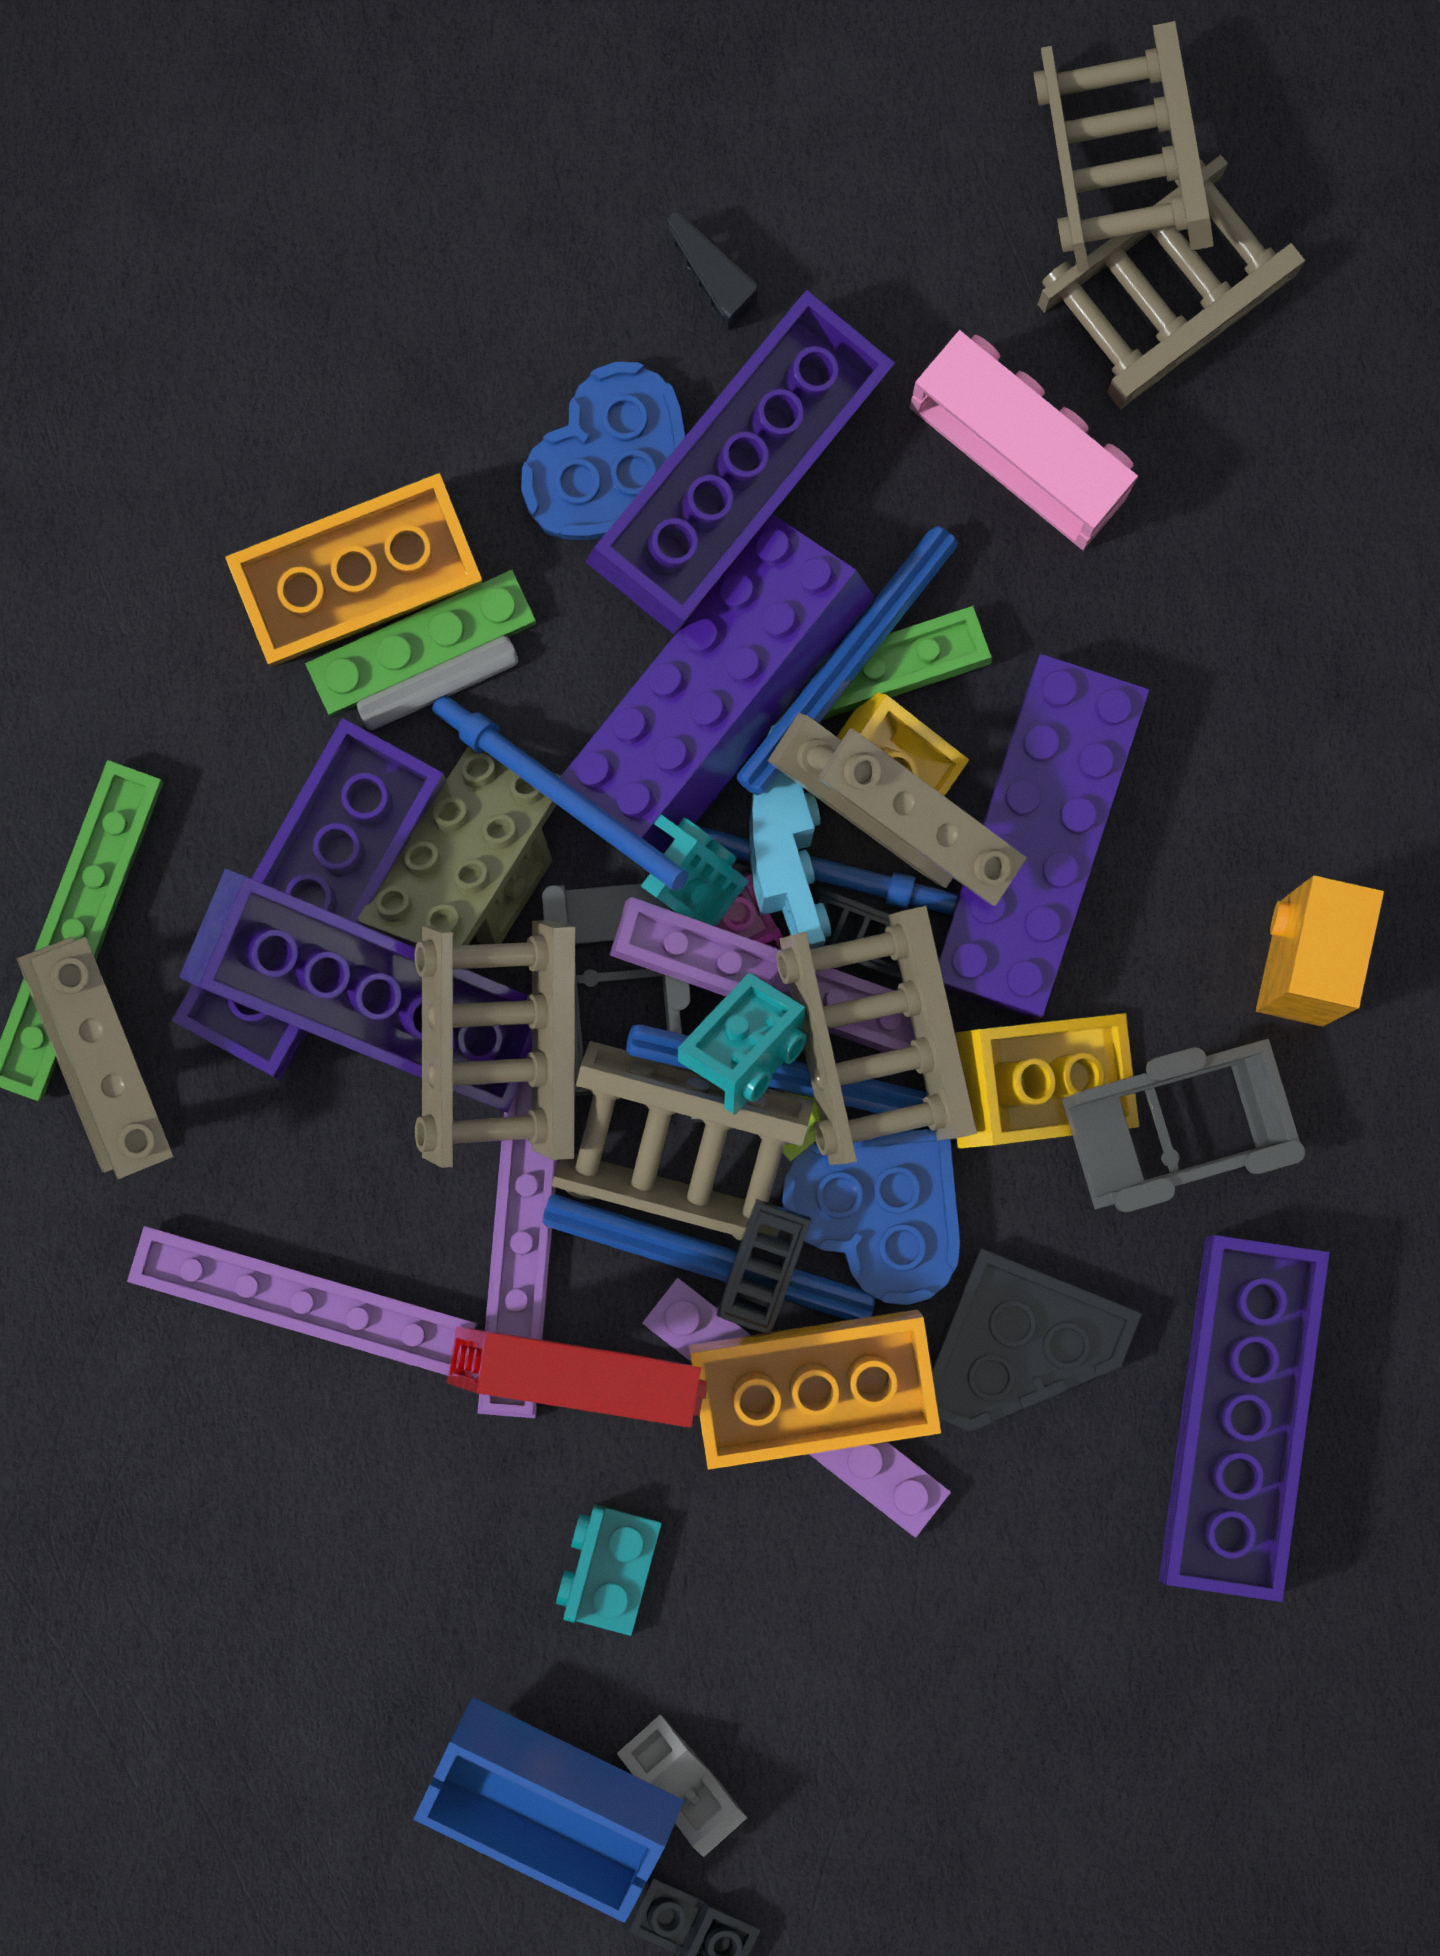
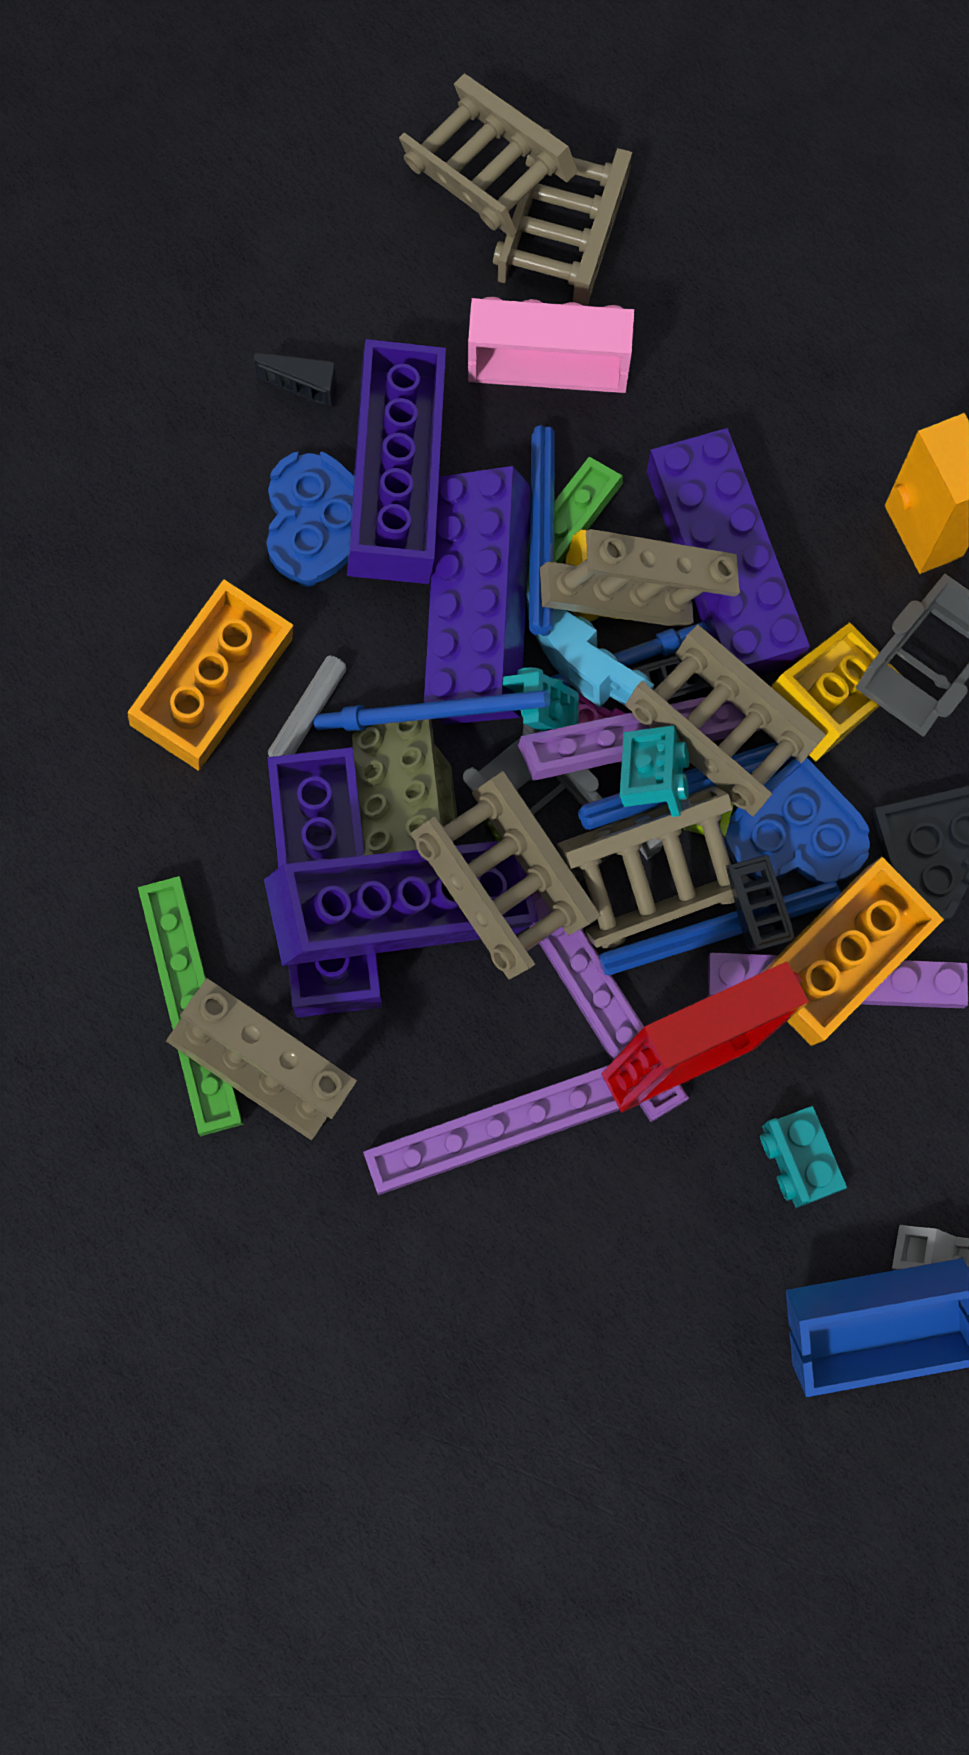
camera: 35 degrees left, 10 degrees down
bright green plate [305,570,537,718] -> none

